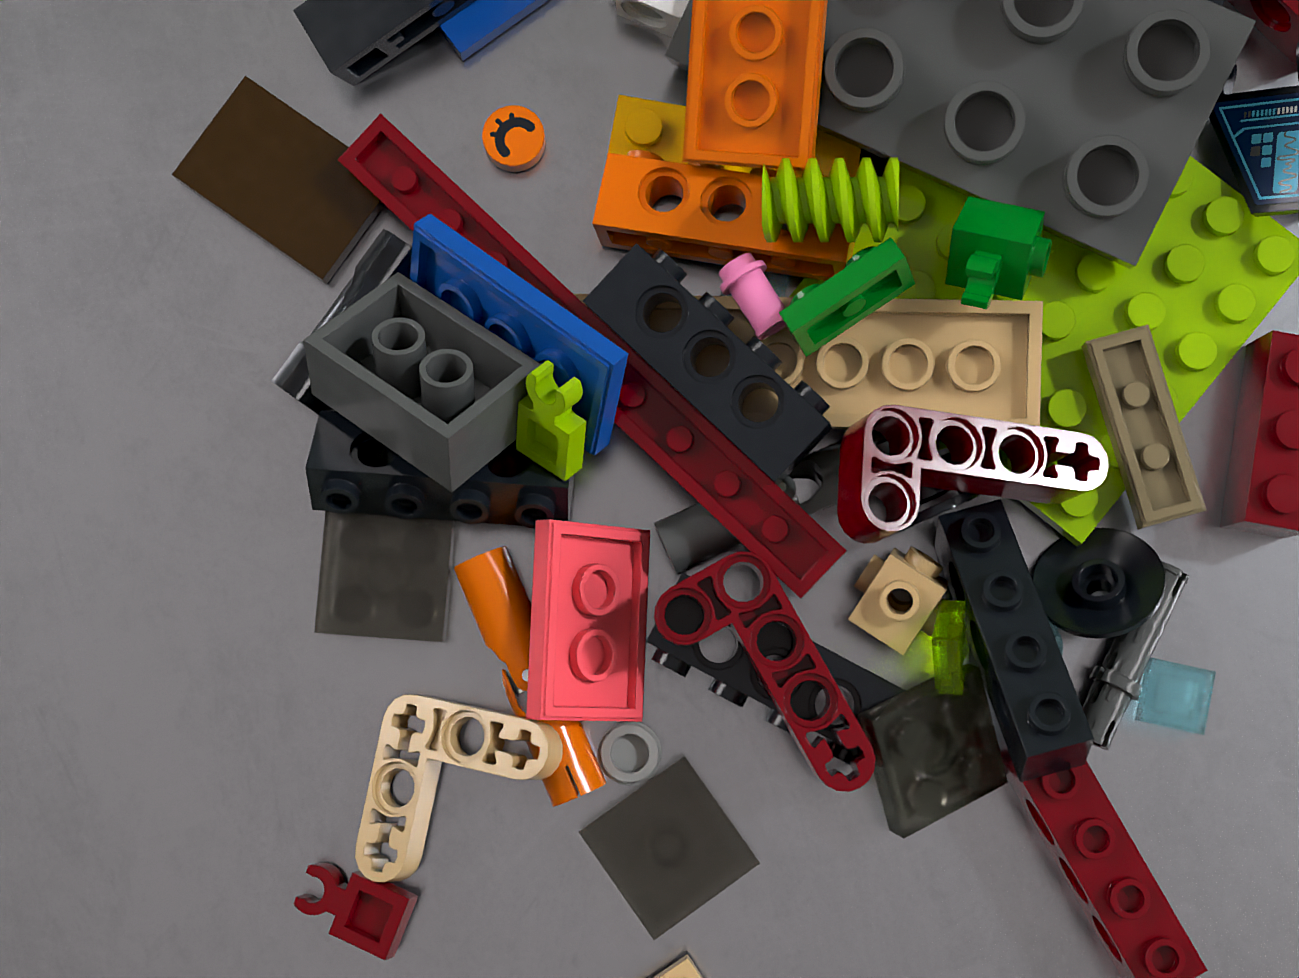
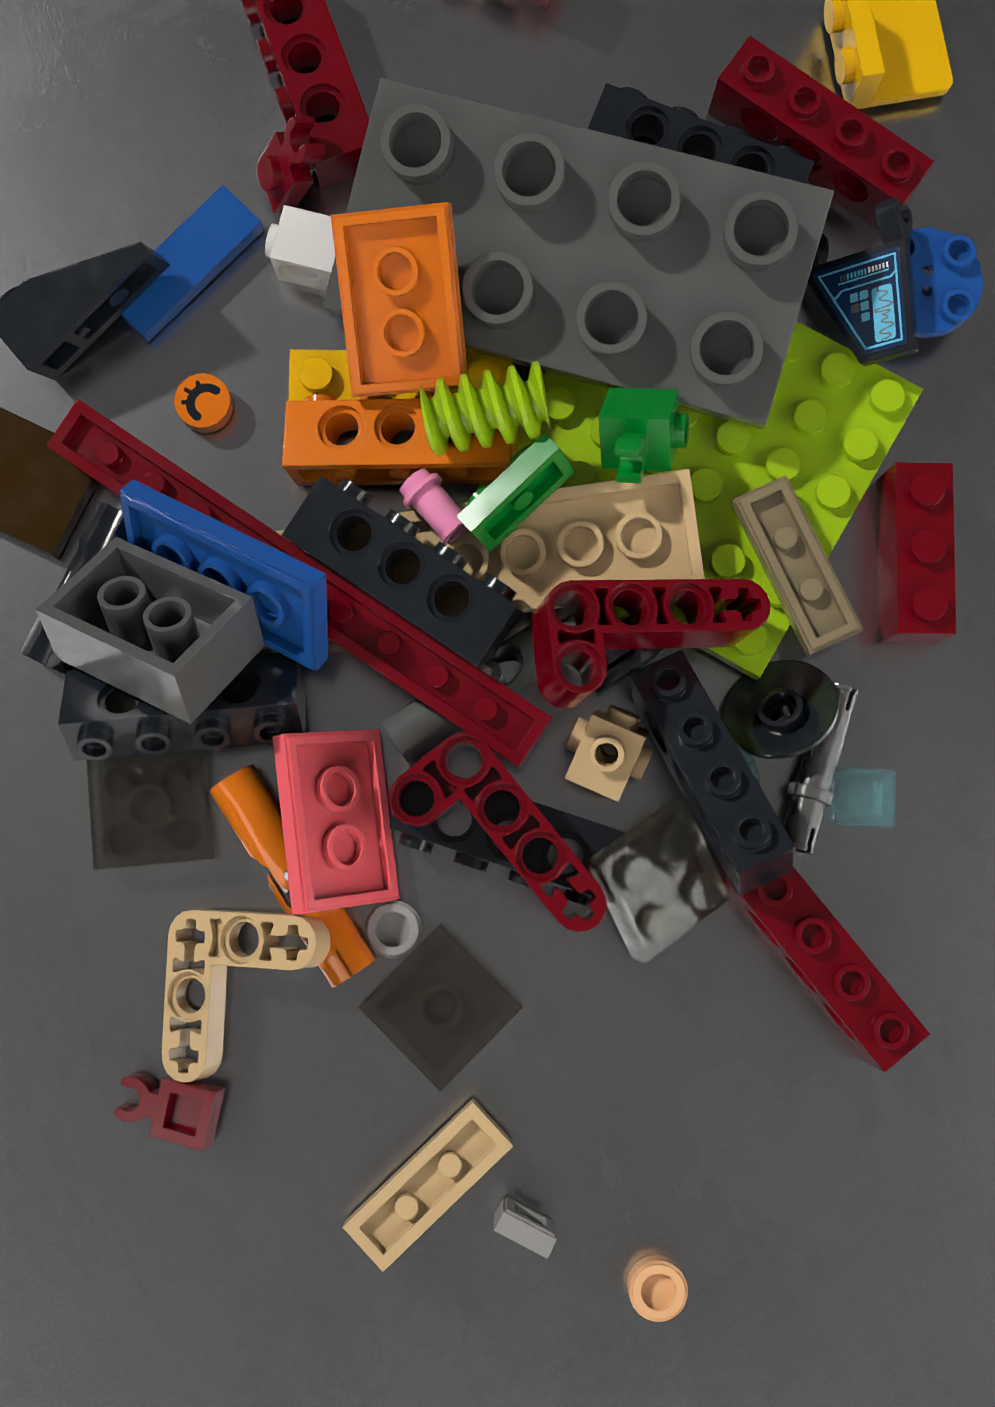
camera: 15 degrees left, 0 degrees up
lime plate [516,360,587,481] -> none
clear neon green tile [932,600,969,695] -> none

